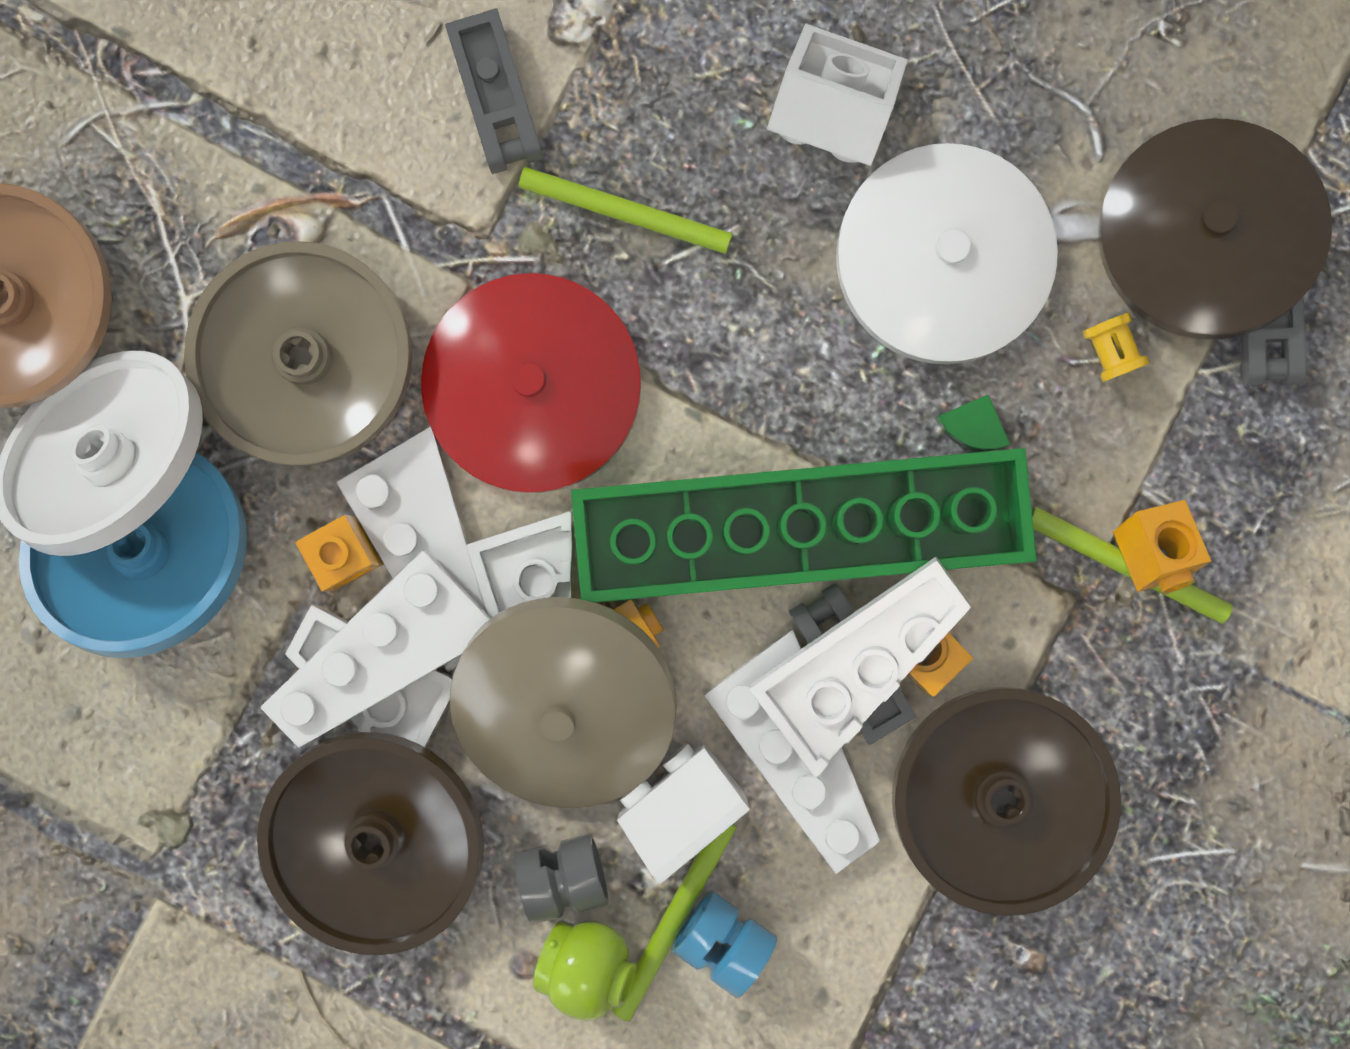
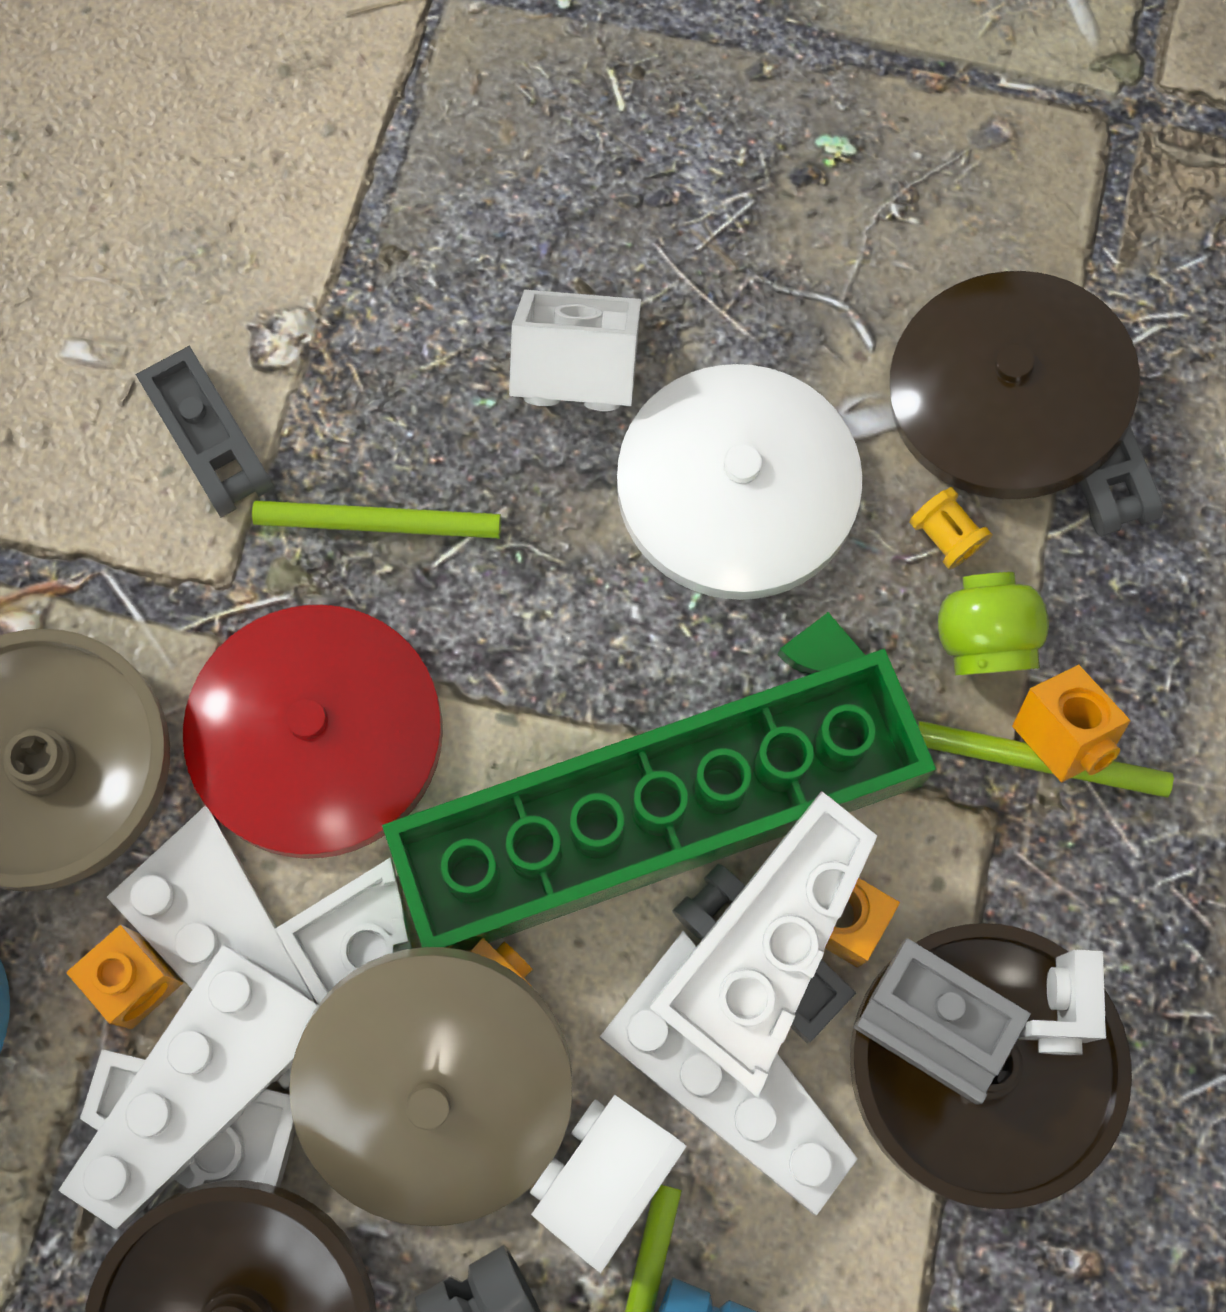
camera: 15 degrees left, 15 degrees down
none -> light grey plate [853,938,1031,1104]
none -> lime piece [938,572,1049,676]
none -> white bracket [1018,950,1106,1055]

